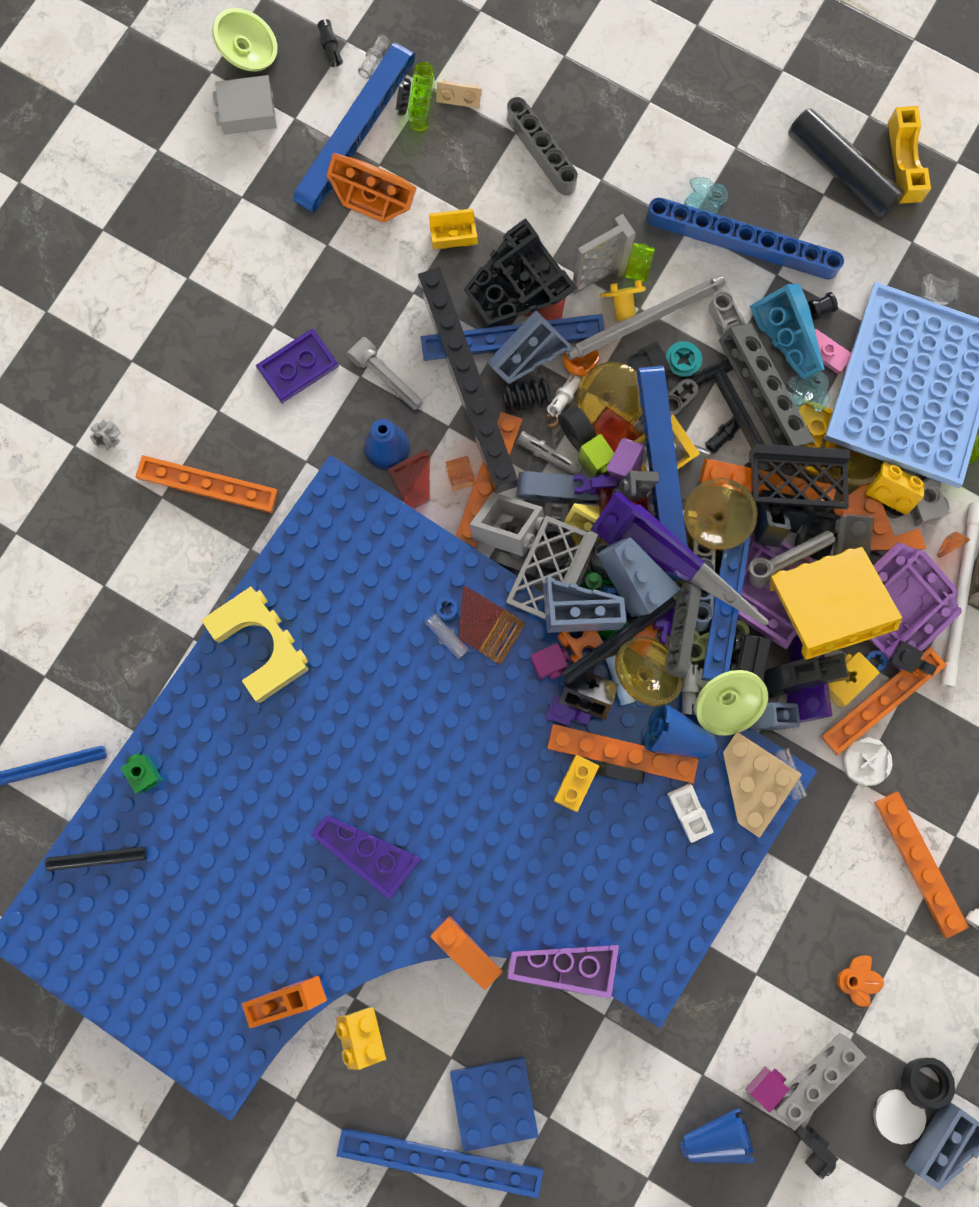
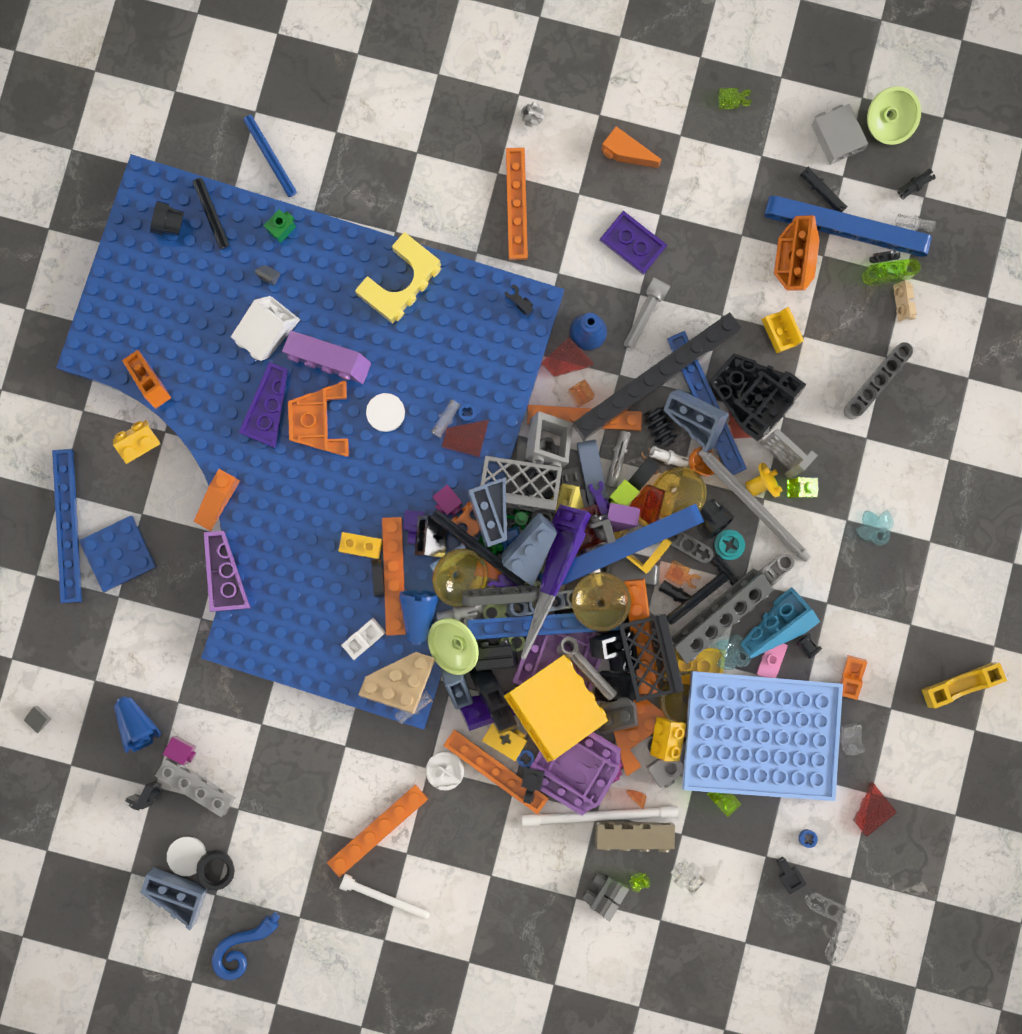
camera: 75 degrees right, 5 degrees up
clear orange tile [479,610,526,665] -> none
blue beam [646,197,844,280] -> none
black cylinder [788,108,904,218] -> none
orange plate [837,955,884,1007] -> none
none -> black piece [150,201,184,236]
none -> white slope [231,296,300,361]
none -> dark grey slope [255,265,280,285]
none -> medium lavender wedge [282,330,371,384]
none -> orange wing [288,381,349,457]
none -> white tile [366,393,405,432]
none -> black plate [504,284,533,318]
none -> orange slope [602,126,662,168]
none -> clear orange plate [664,560,701,589]
none -> clear neon green plate [718,88,752,109]
none -> black pin [800,166,848,212]
none -> orange slope [840,655,867,700]

